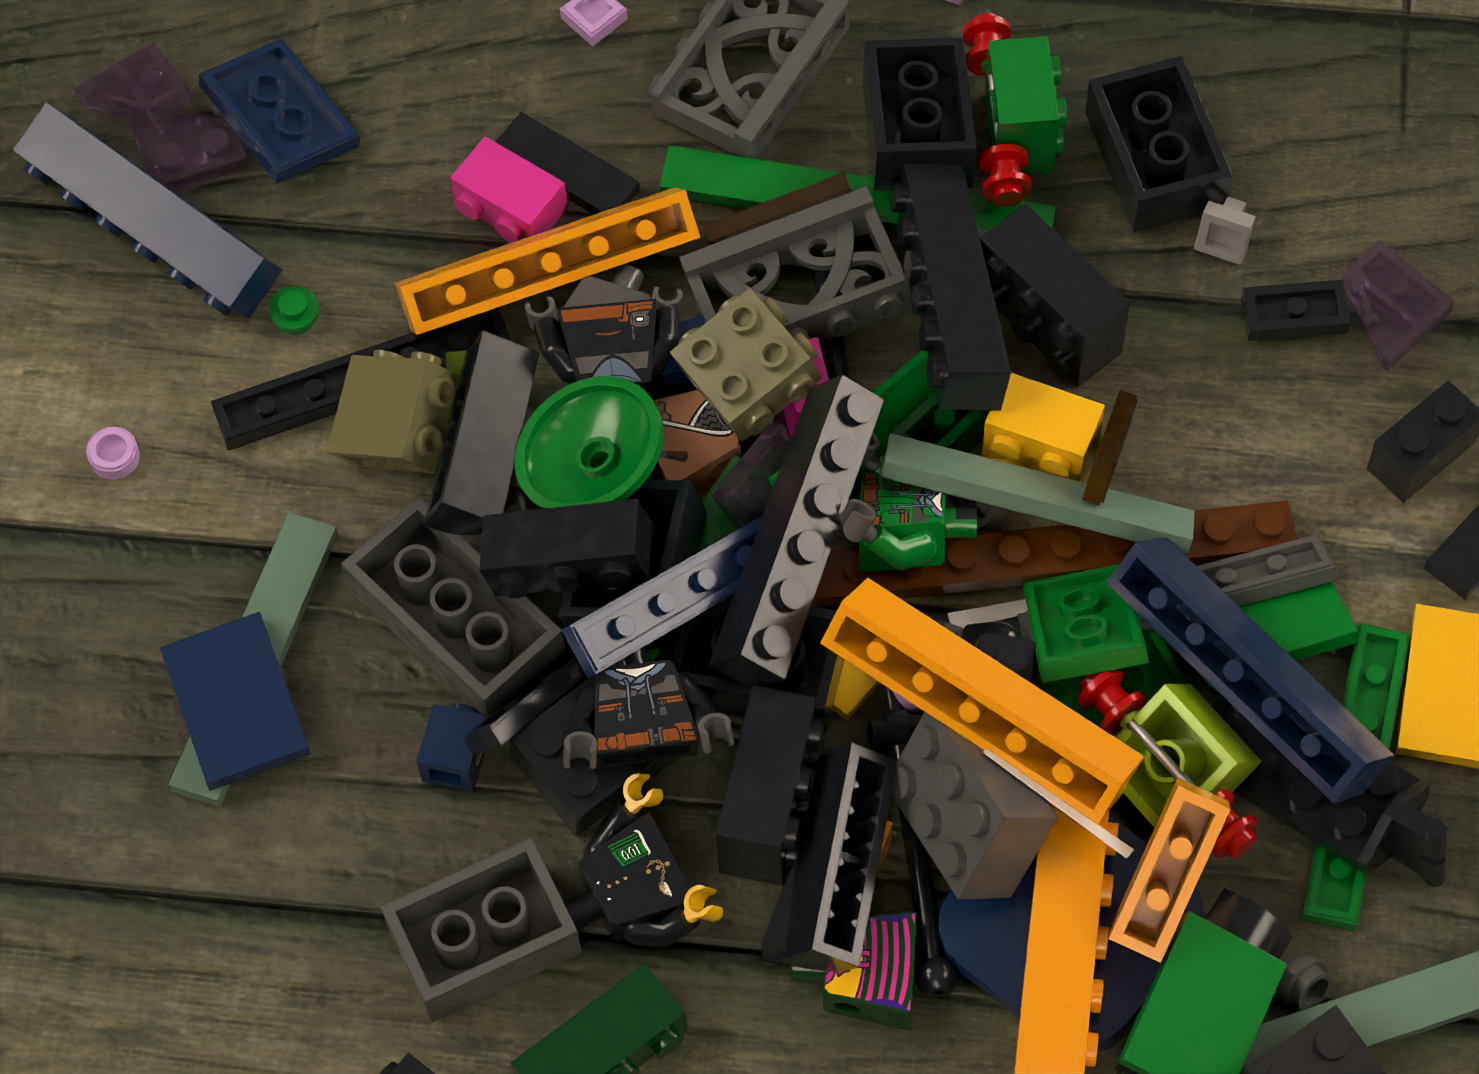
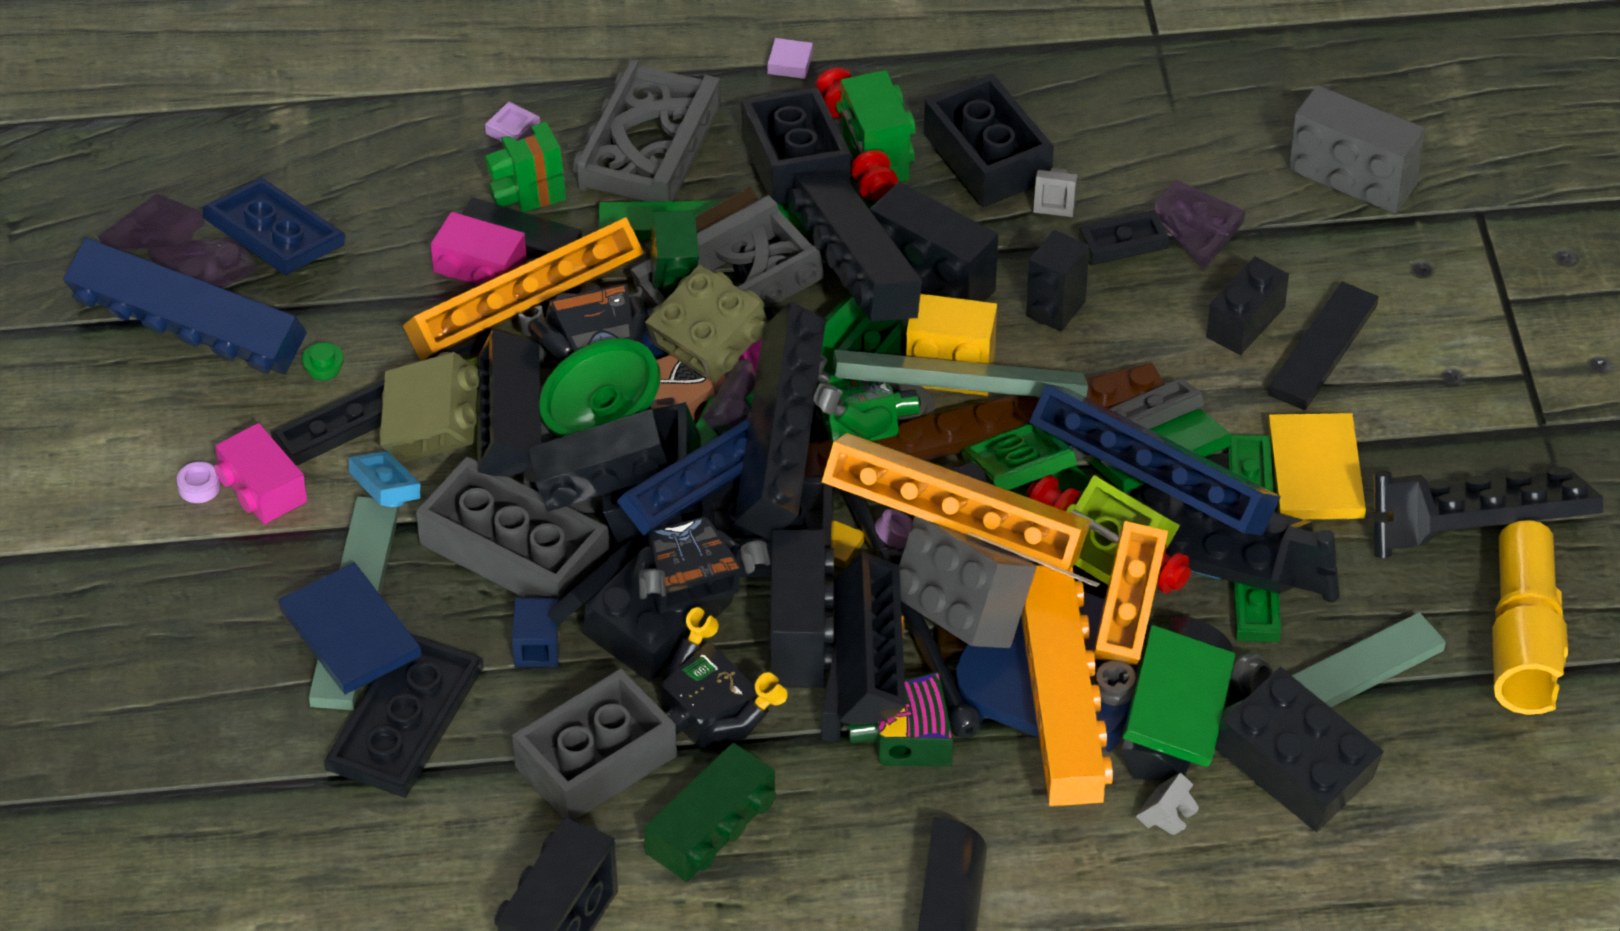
camera: 15 degrees left, 15 degrees down
dark brown tile [1082,390,1138,505] -> none
none -> dark pink brick [214,423,307,525]
none -> black tile [324,634,484,798]
none -> dark azure plate [349,451,420,507]
none -> green hips [484,121,567,213]
none -> dark green brick [649,210,699,292]
none -> black brick [1026,230,1090,332]
none -> dark grey bush [1095,661,1136,706]

